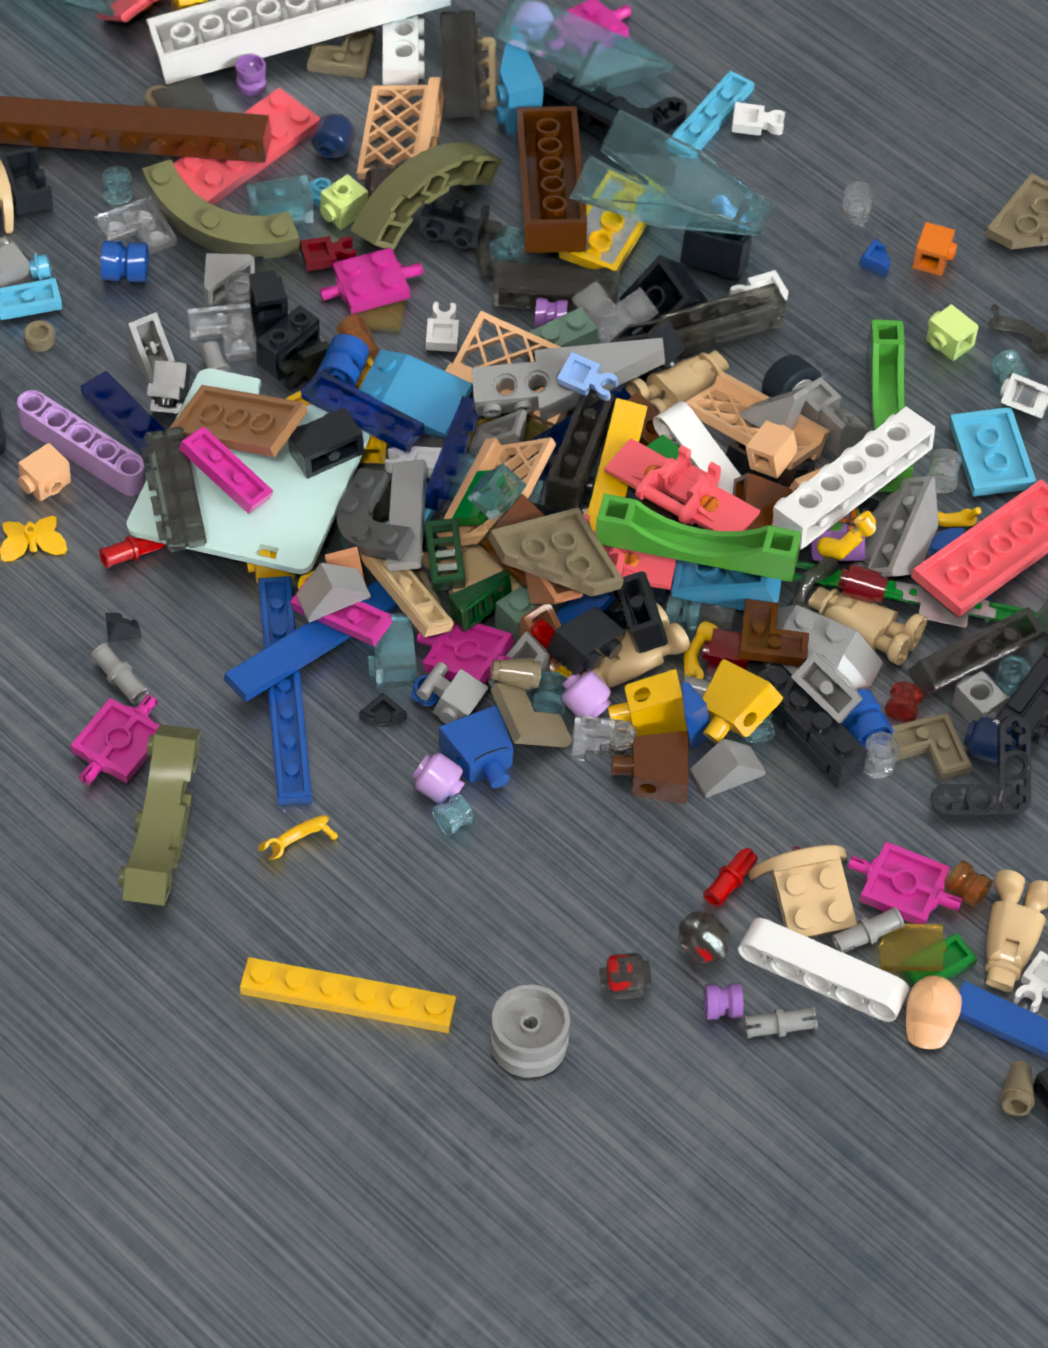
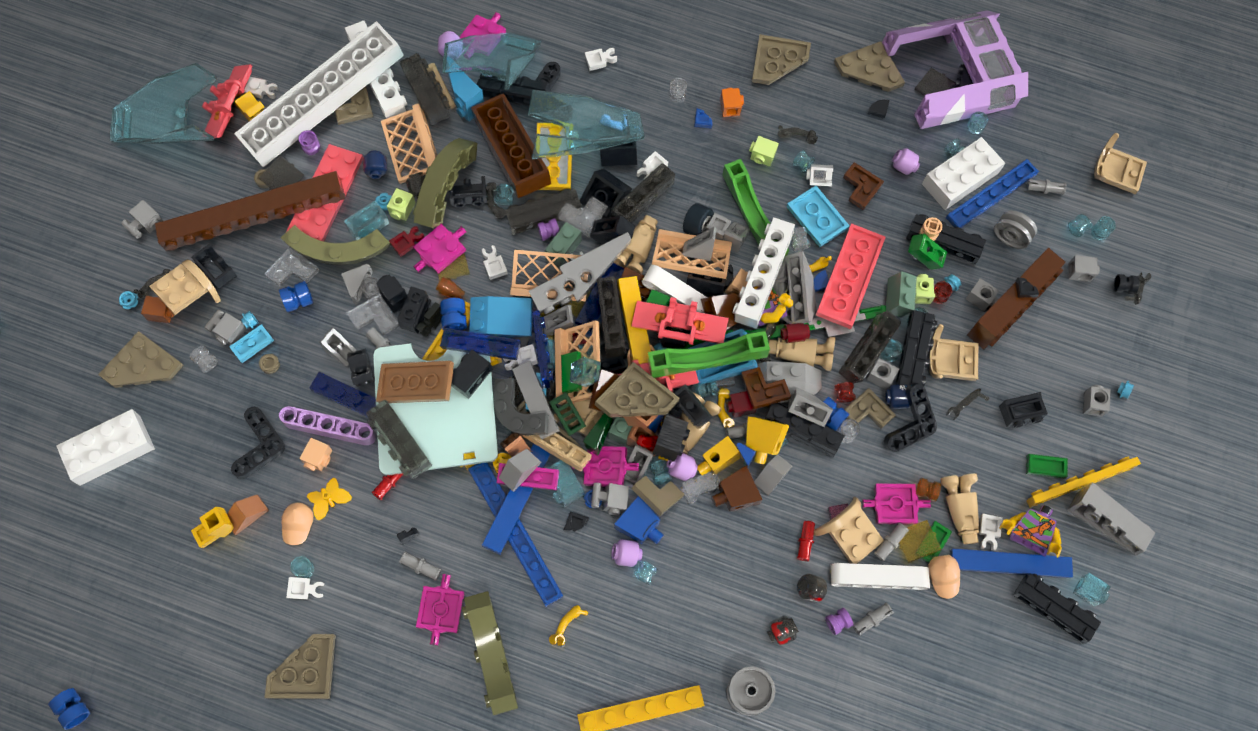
camera: 25 degrees left, 15 degrees up
clear light blue wheel [101,166,133,205] -> none
dark pink plate [179,426,273,514] -> none
dark tan cone [490,657,541,691] -> none
light blue plate [557,352,619,401] -> none
medium azure tile [666,71,755,161] -> none
light nougat brick [746,421,798,479] -> none
dark tan cone [999,1061,1035,1116] -> none

